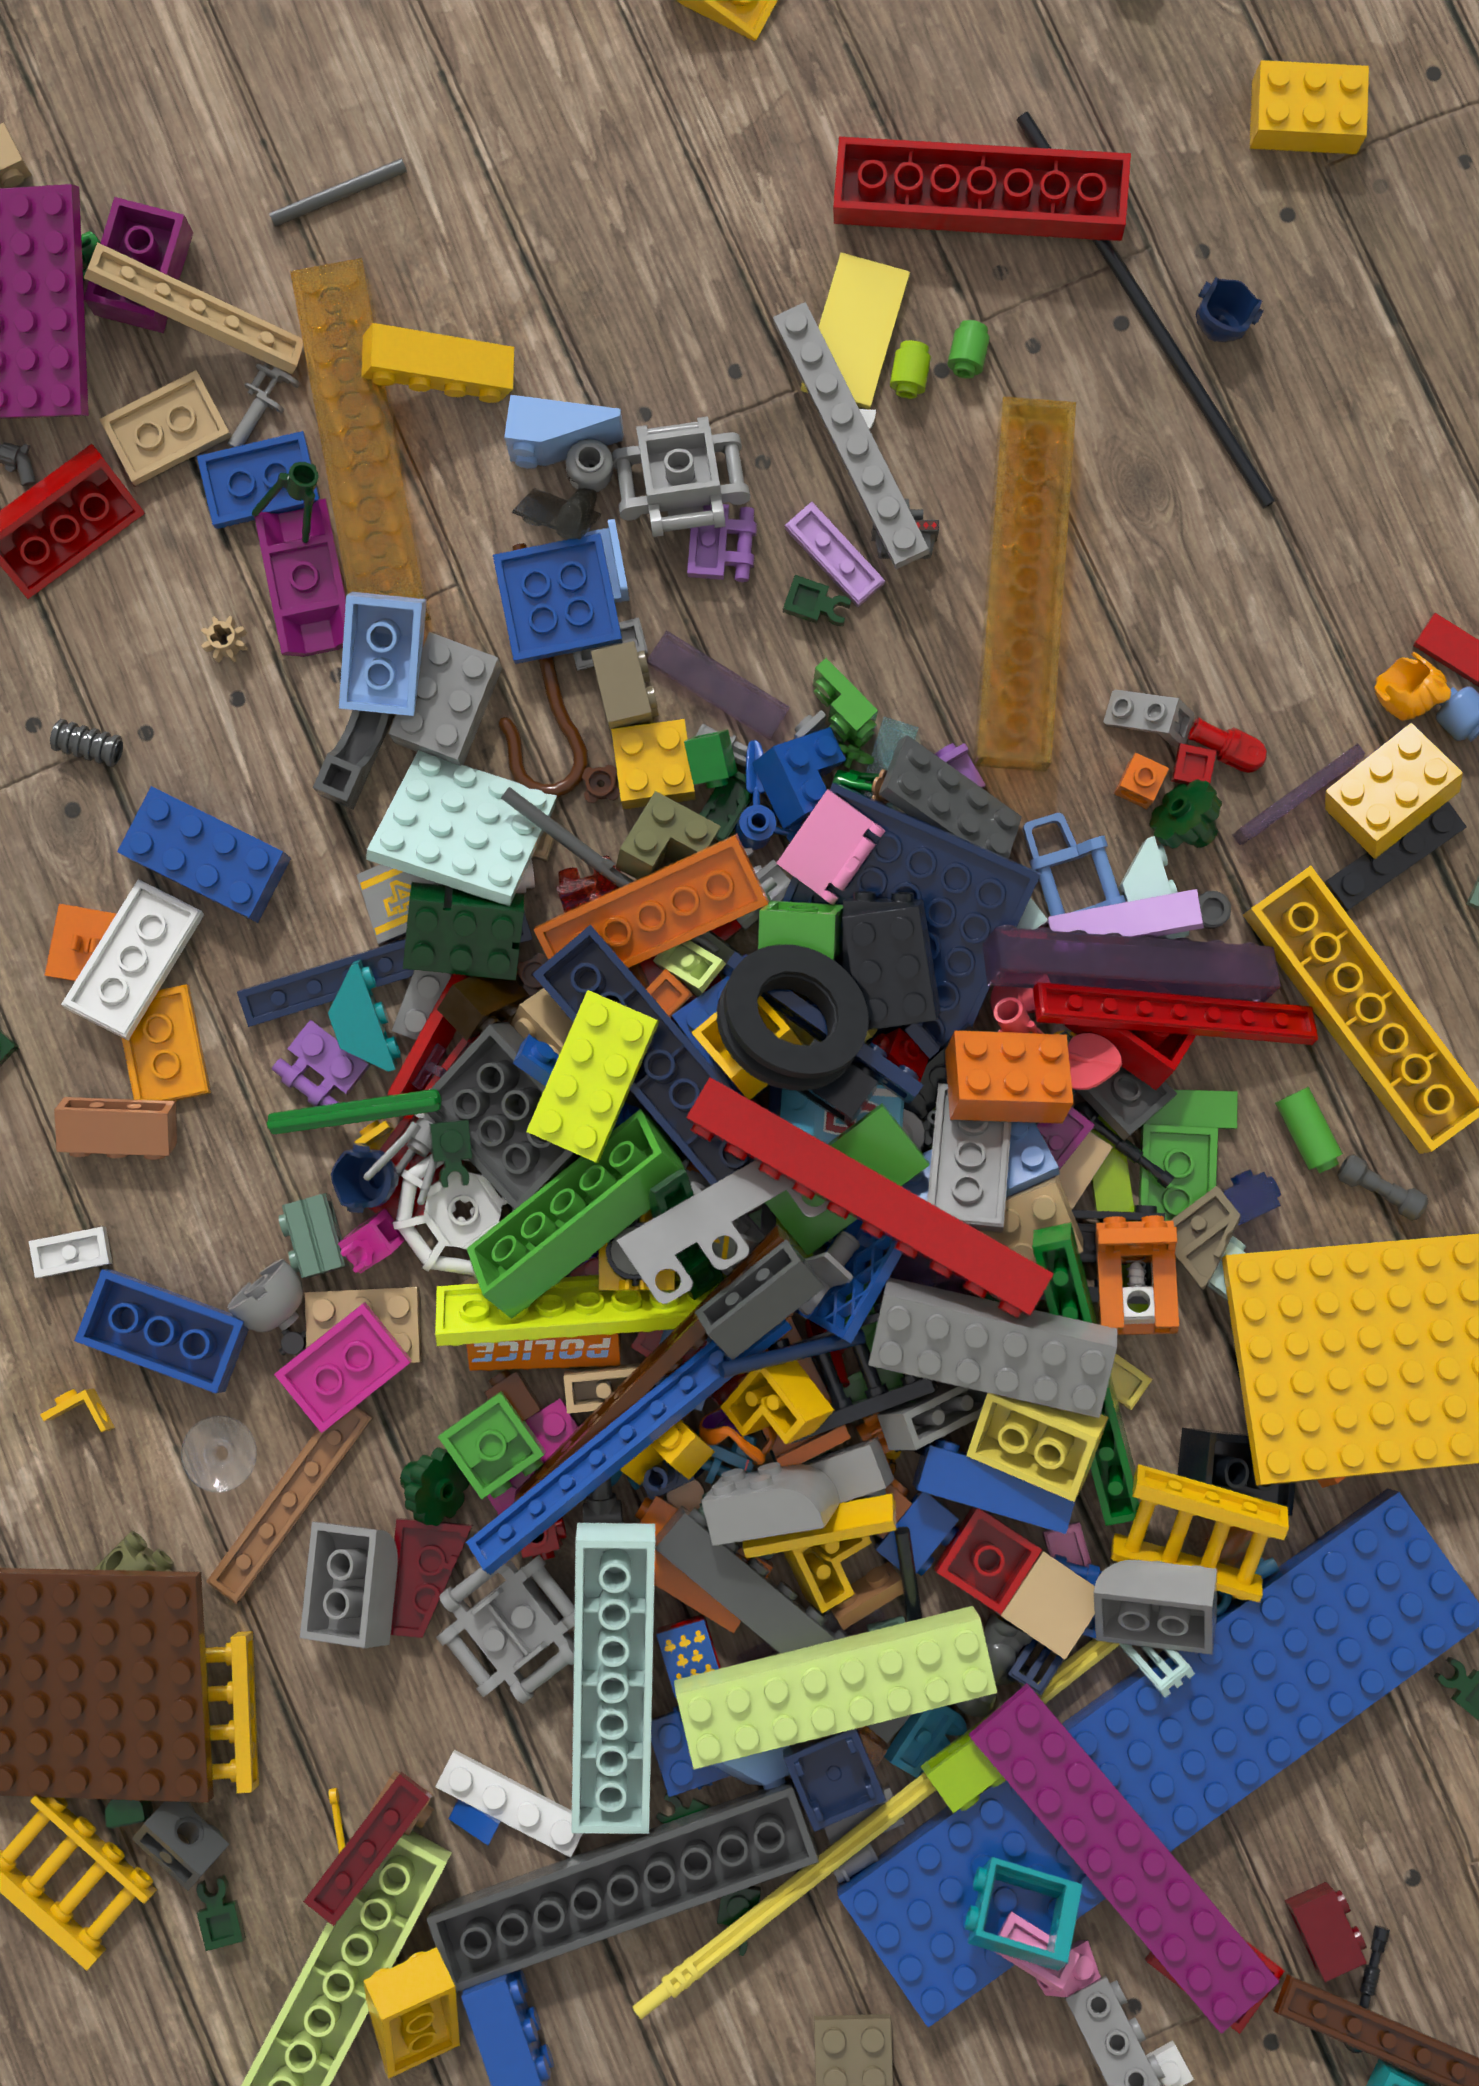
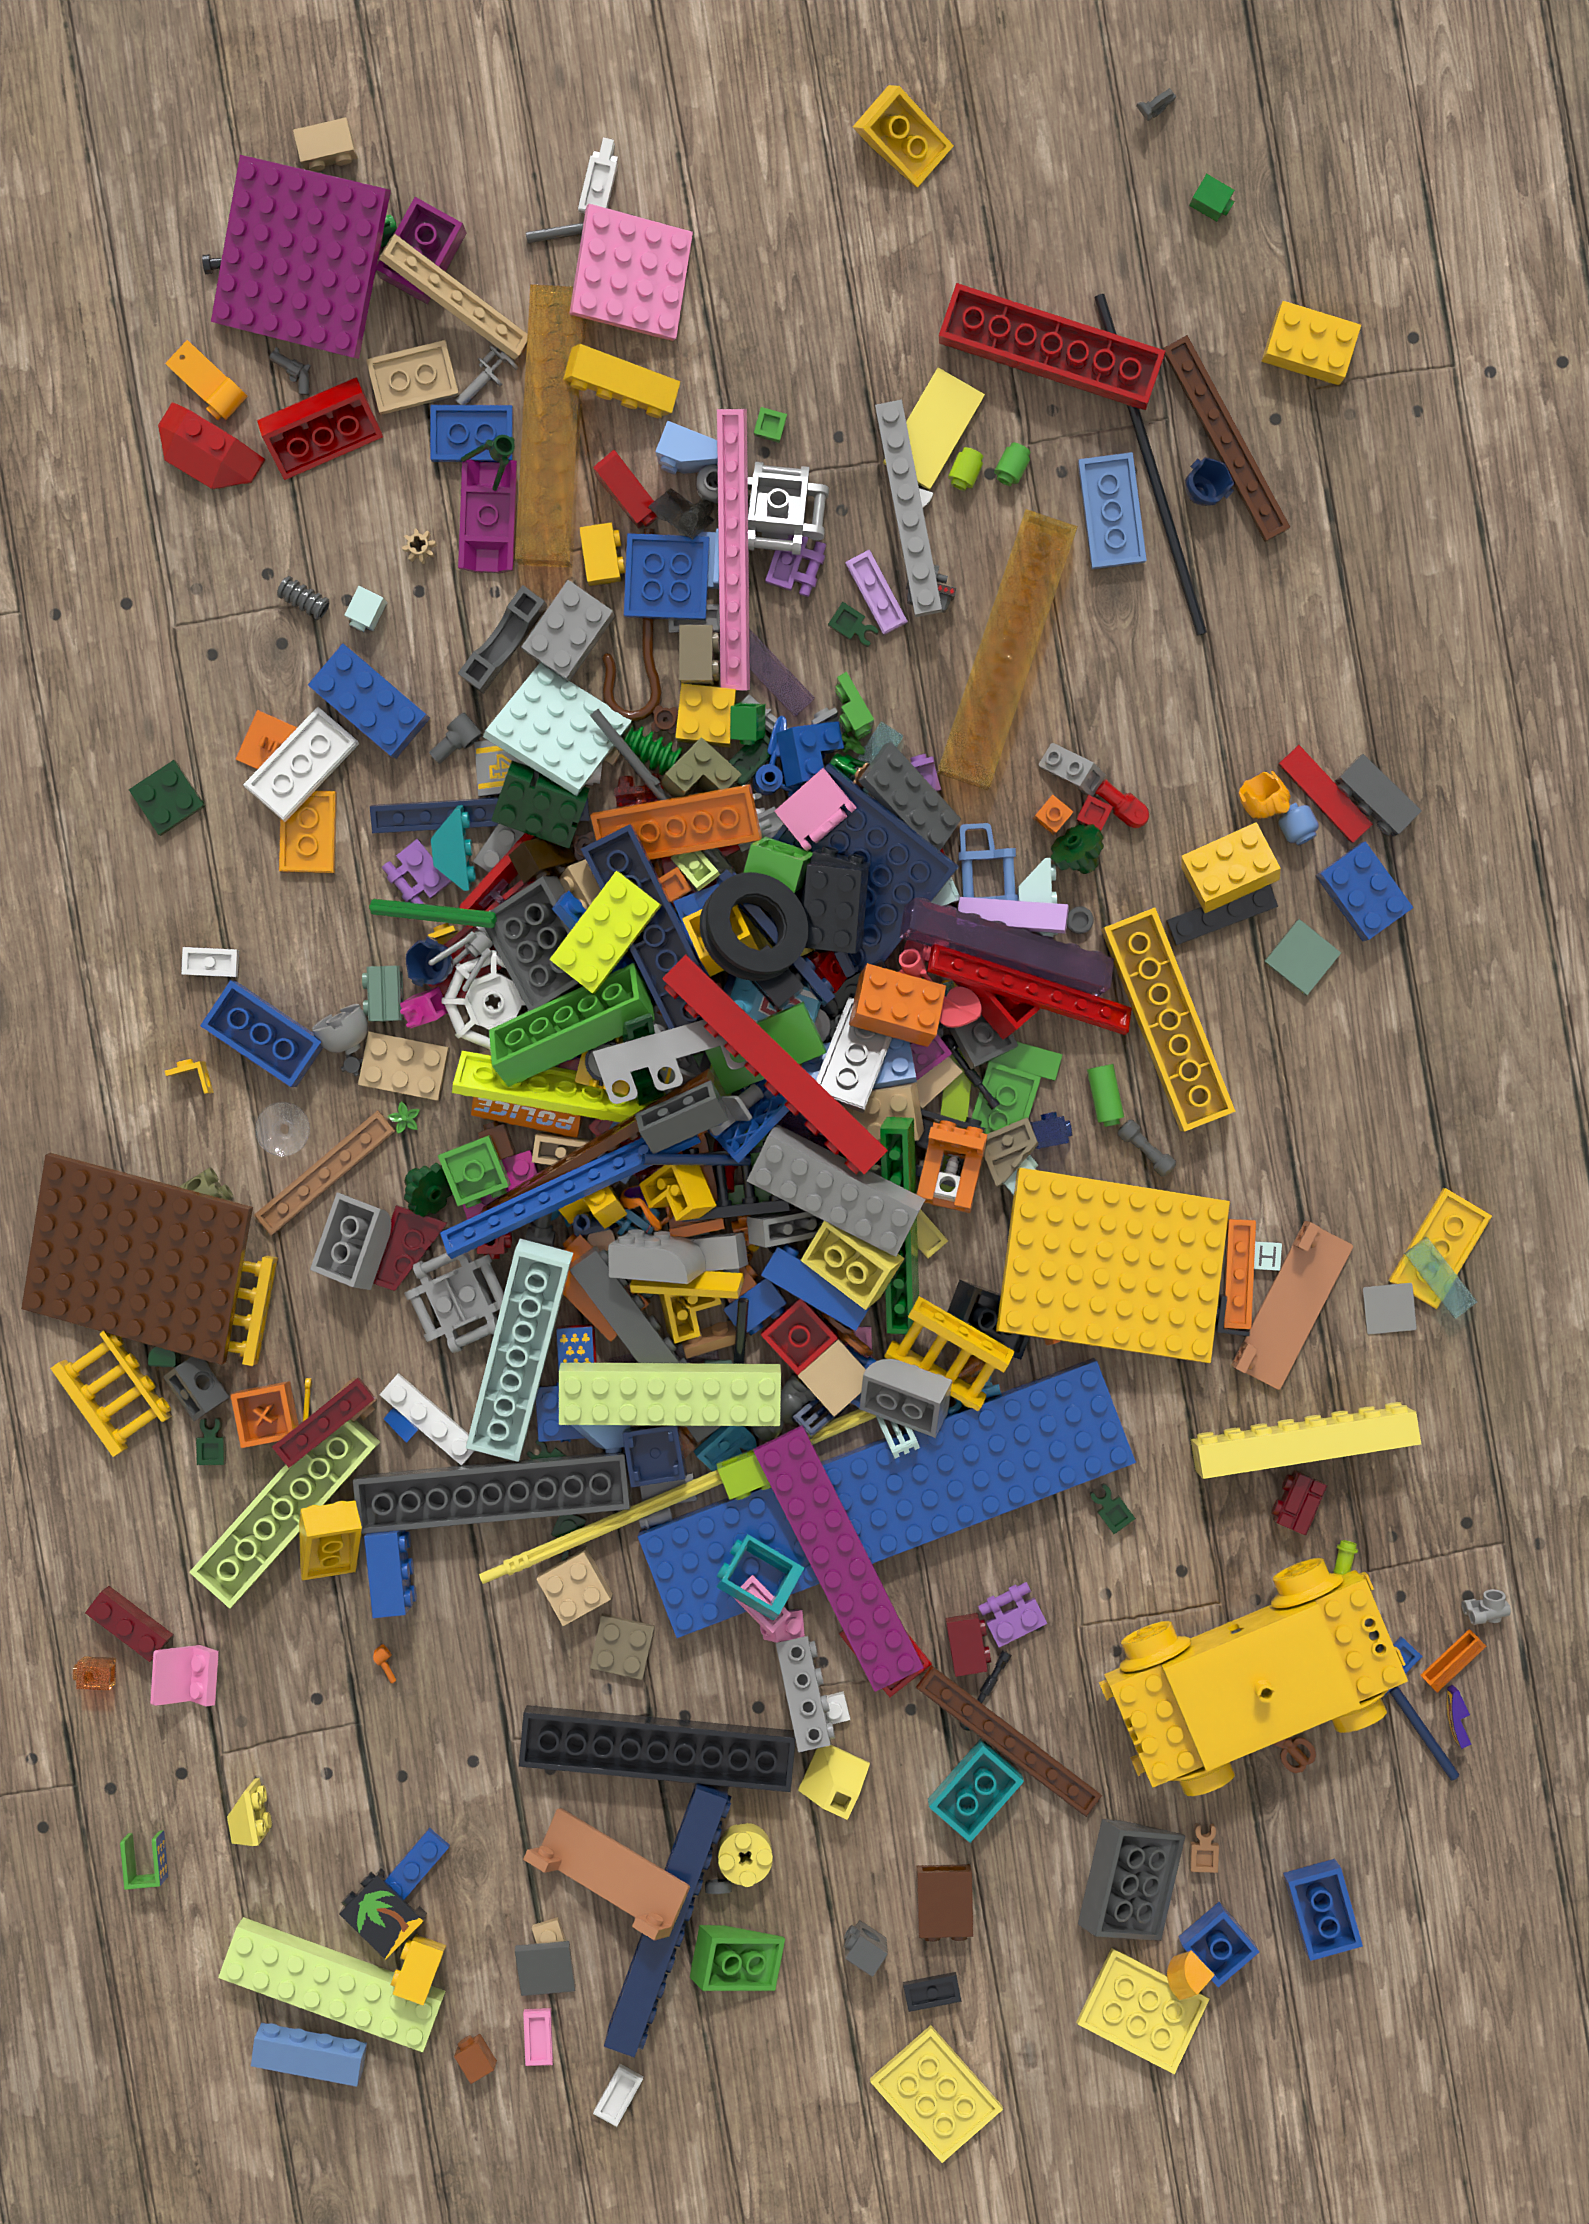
camera: 10 degrees right, 5 degrees up
nougat brick [54,1097,177,1160] -> none
dark pink plate [274,1302,412,1433] -> none
light blue slope [339,592,427,716] -> none
dark green plate [429,1120,472,1188] -> none
clear purple tile [1233,744,1366,845] -> none
none -> orange brick [231,1381,299,1448]
none -> light aqua brick [345,586,387,632]
none -> bright green plant [387,1102,420,1134]
none -> dark grey pin [429,713,483,764]
none -> tan brick [536,1547,613,1626]
none -> bright pink plate [569,204,693,341]
none -> white hinge [578,137,618,214]
none -> yellow brick [579,522,625,586]
none -> red slope [593,450,659,529]
none -> green piece [624,726,682,776]
none -> bright pink plate [717,409,750,690]
none -> bright green plate [754,407,787,443]
none -> dark orange piece [821,1312,873,1357]
none -> medium lavender plate [978,1582,1047,1647]
none -> medium blue plate [1078,452,1147,570]
none -> reddish brown plate [1162,335,1290,542]

